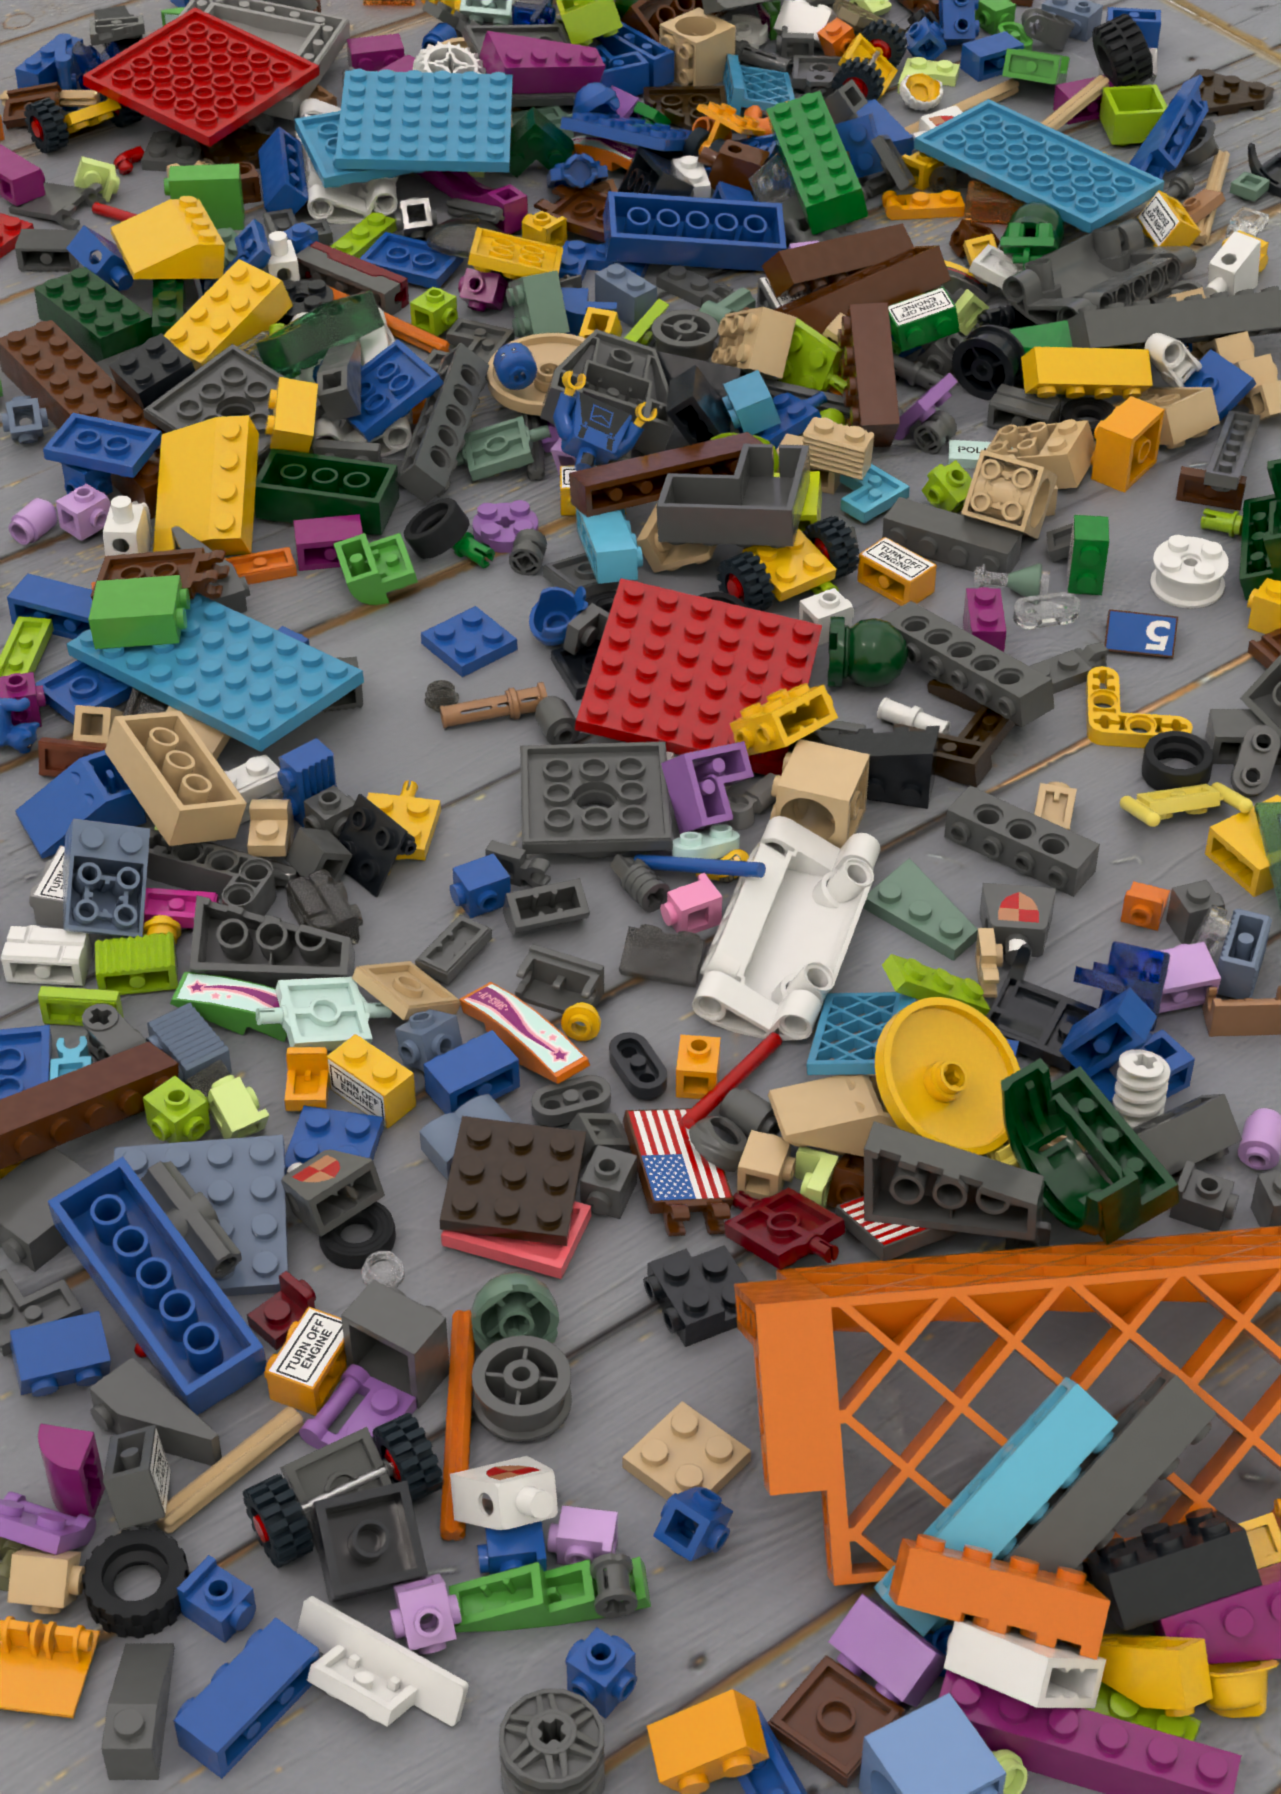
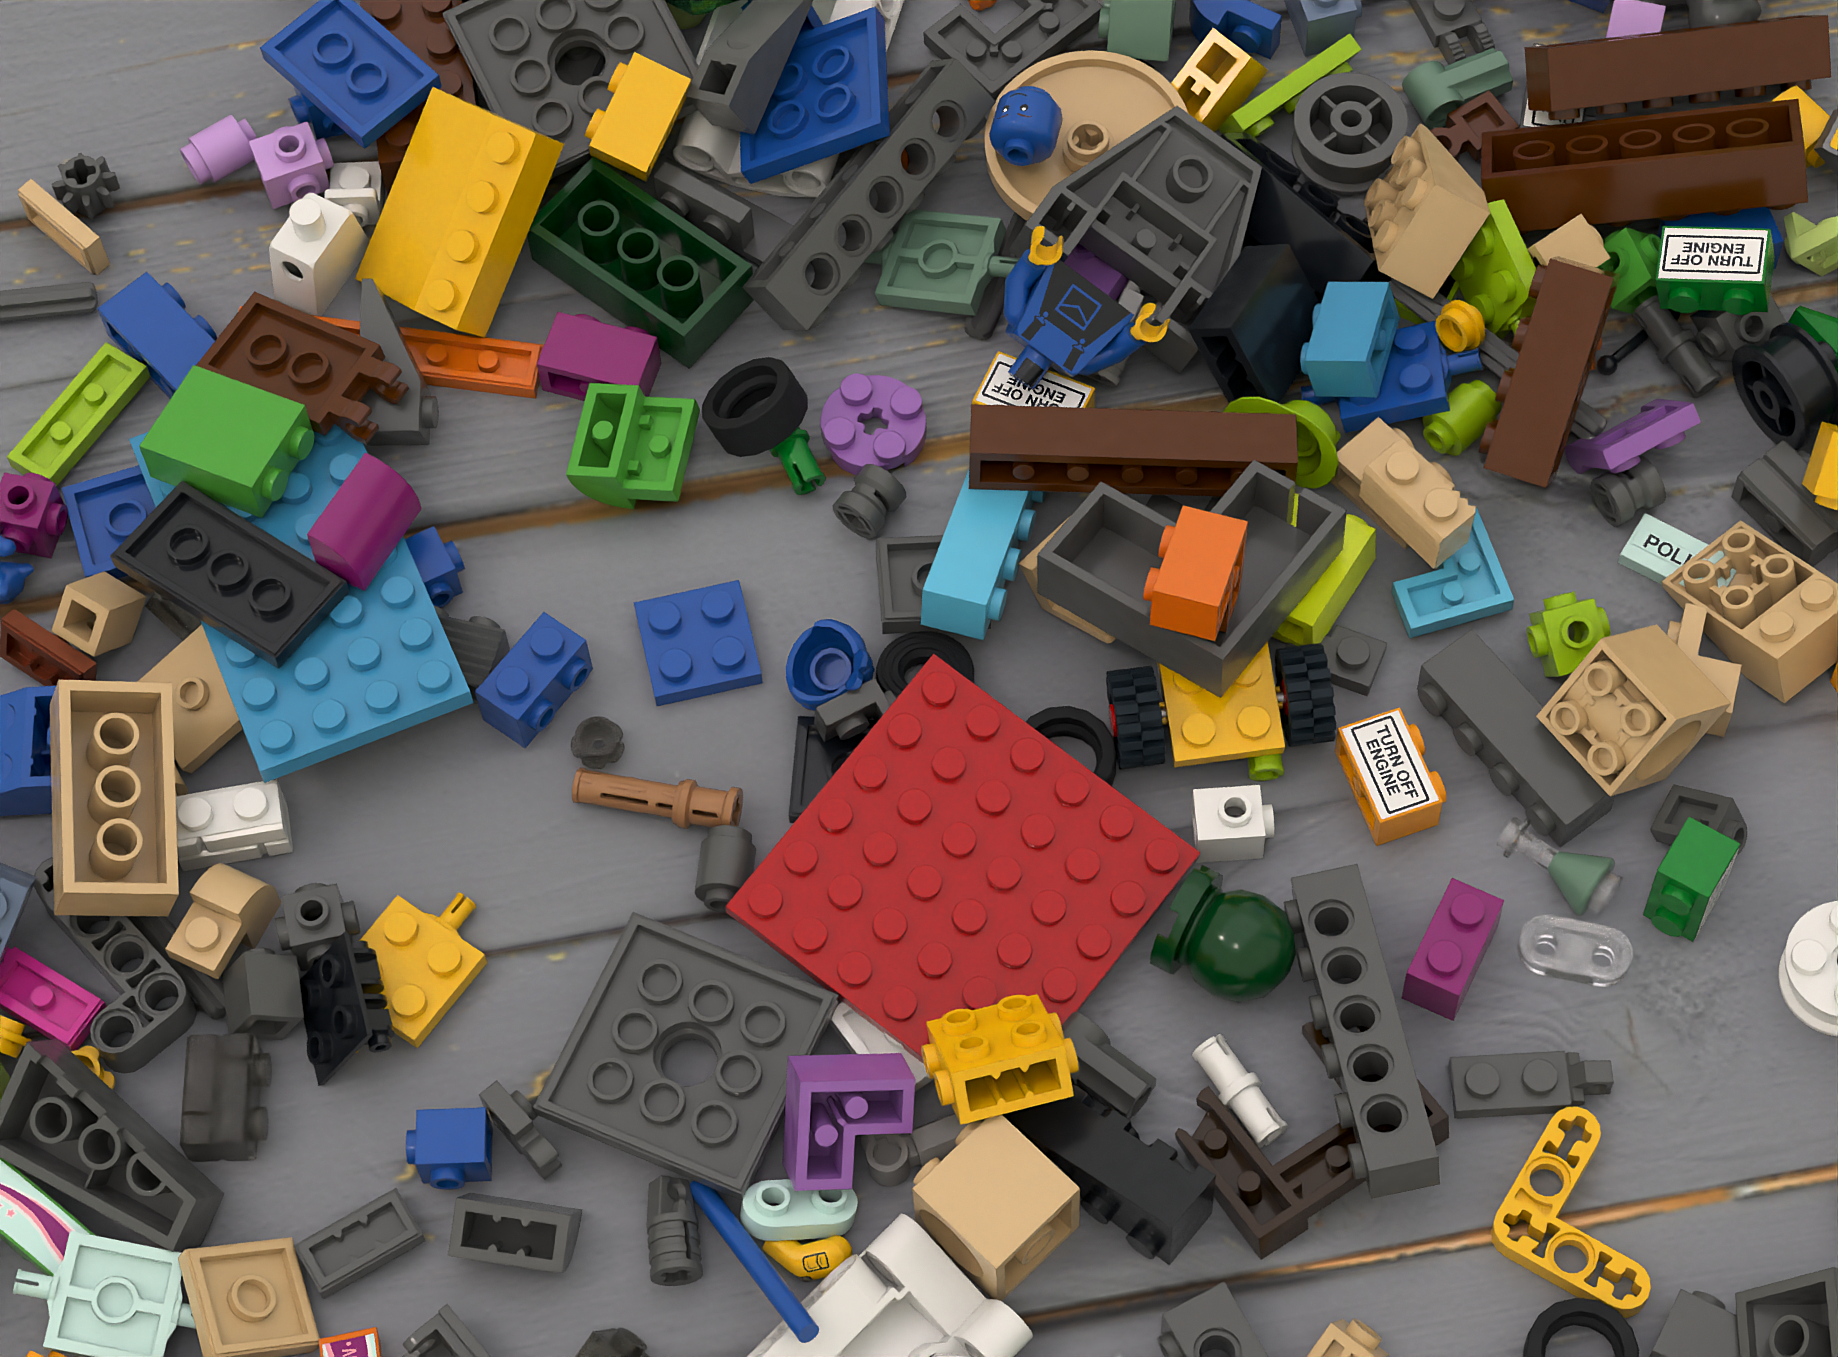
camera: 30 degrees right, 20 degrees up
blue brick [277,738,337,827] -> none
bright pink brick [660,873,722,938] -> none
blue panel [1104,609,1178,658] -> none
none -> black tile [110,481,350,669]
none -> magenta brick [307,453,422,591]
none -> blue brick [475,612,593,748]
none -> orange brick [1143,505,1248,641]
none -> yellow plate [1435,300,1485,352]

